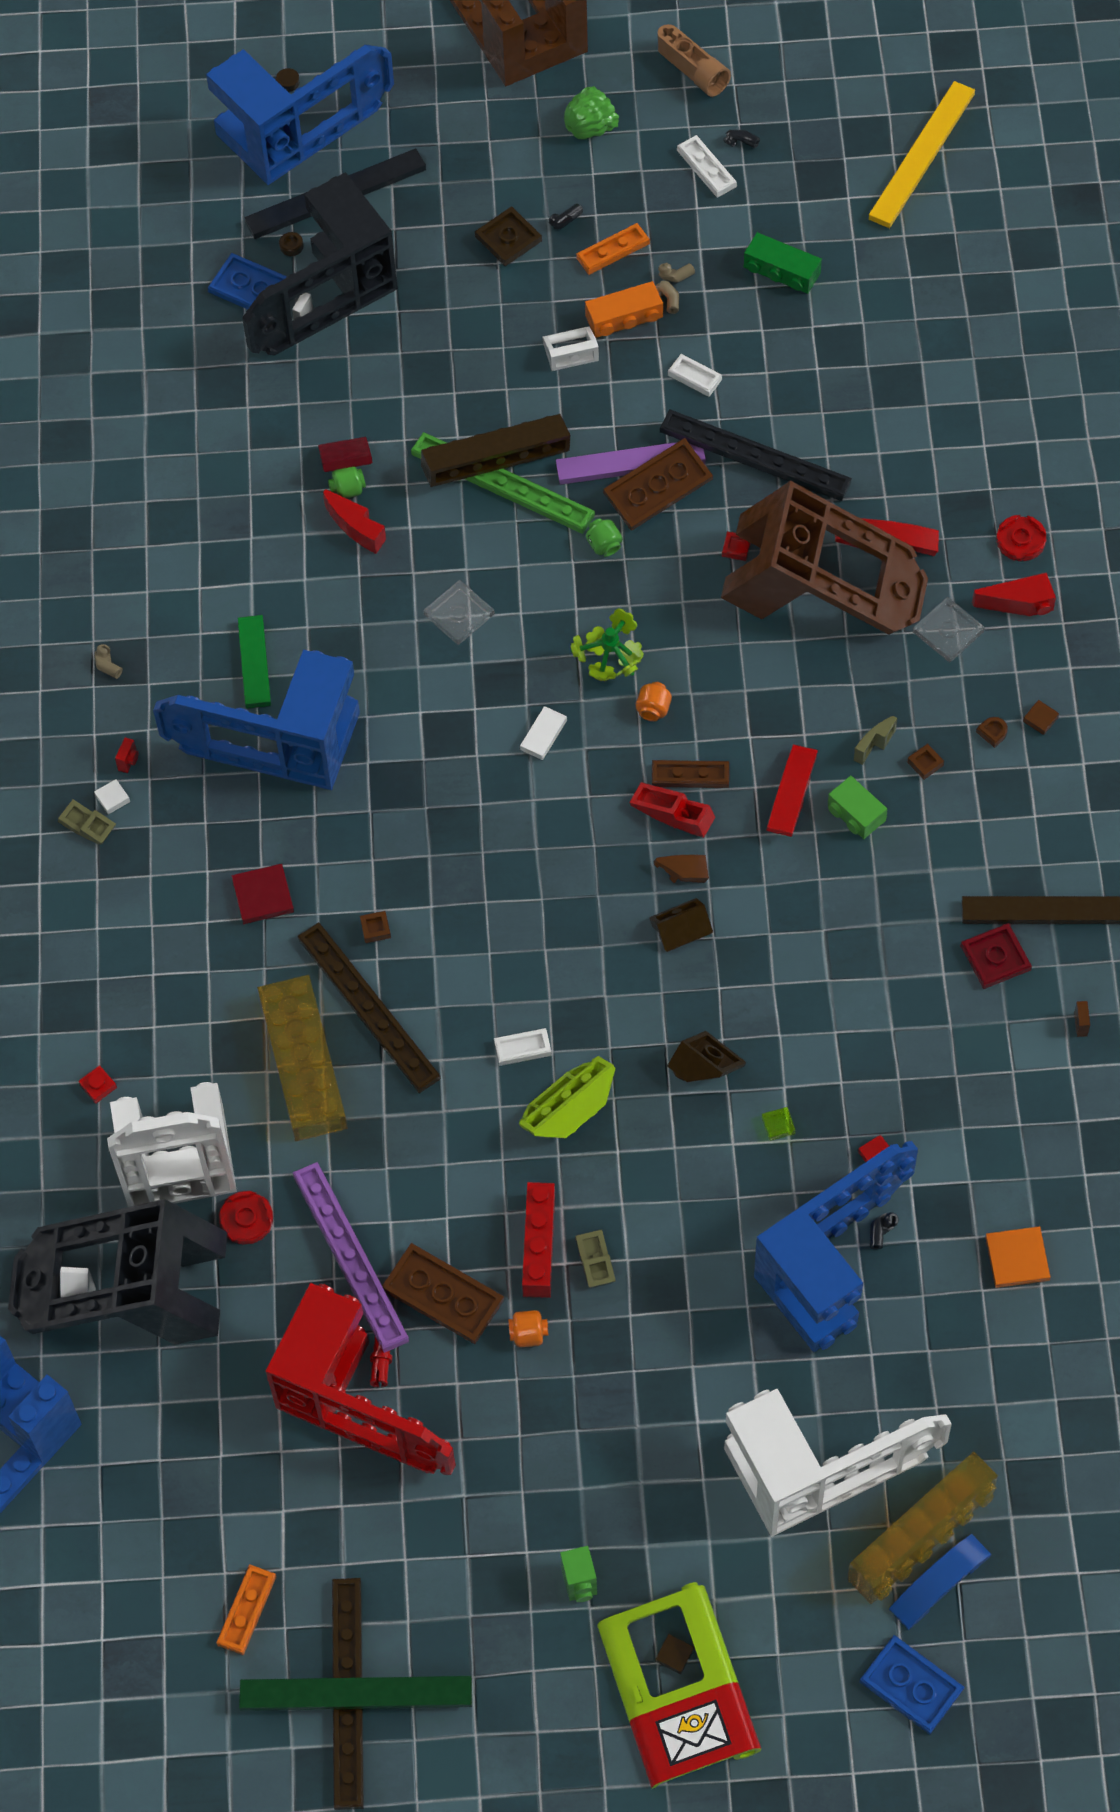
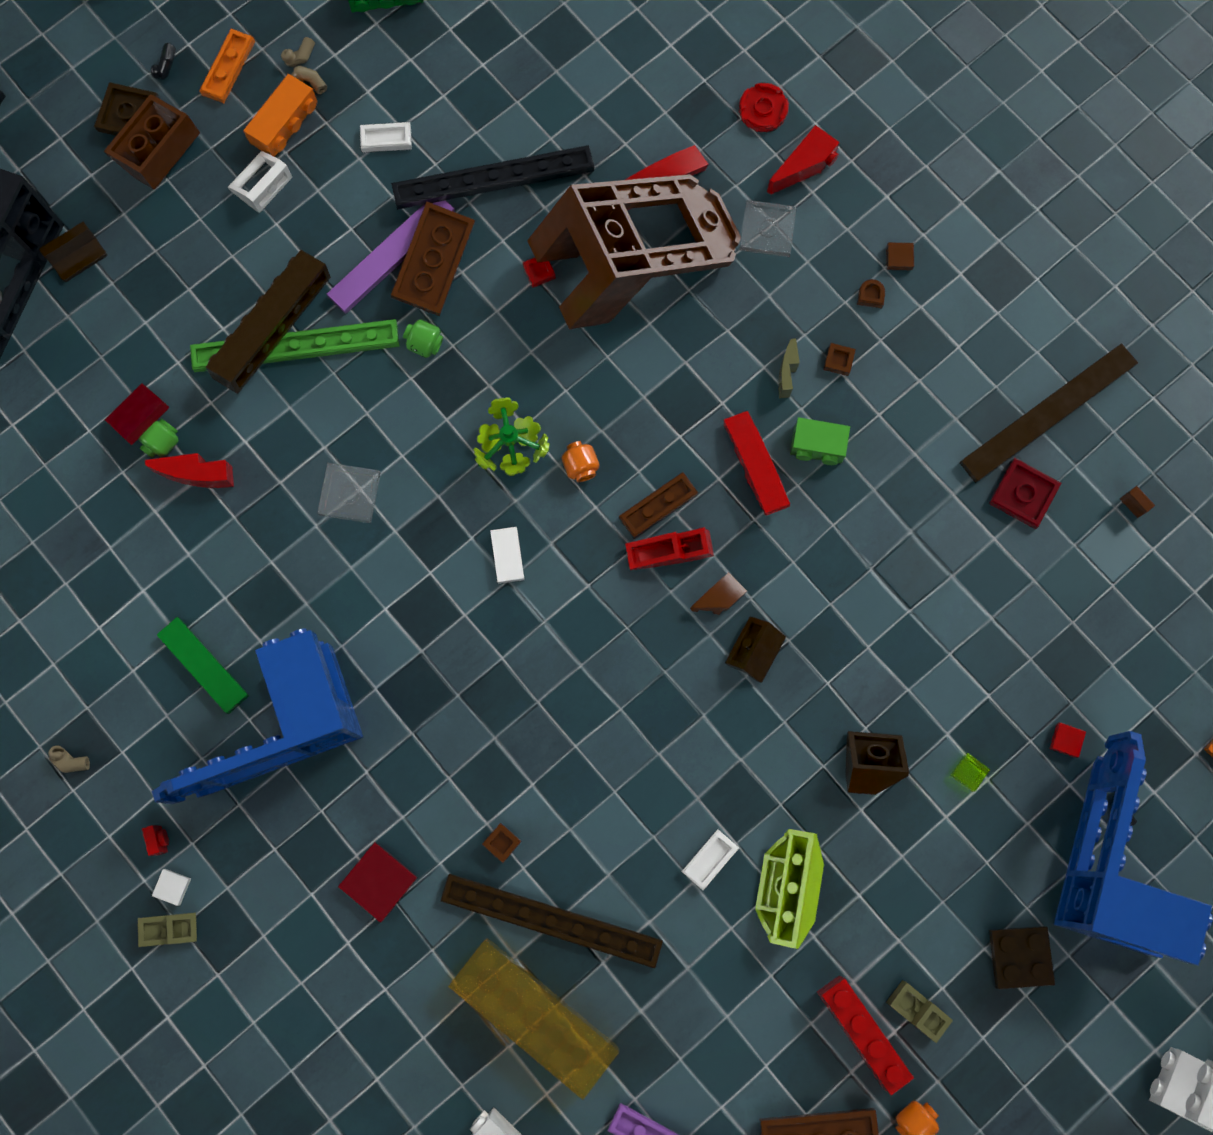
camera: 40 degrees left, 15 degrees up
none -> dark brown panel [39,222,107,282]
none -> reddish brown slope [104,94,200,190]
none -> dark brown plate [989,926,1055,989]

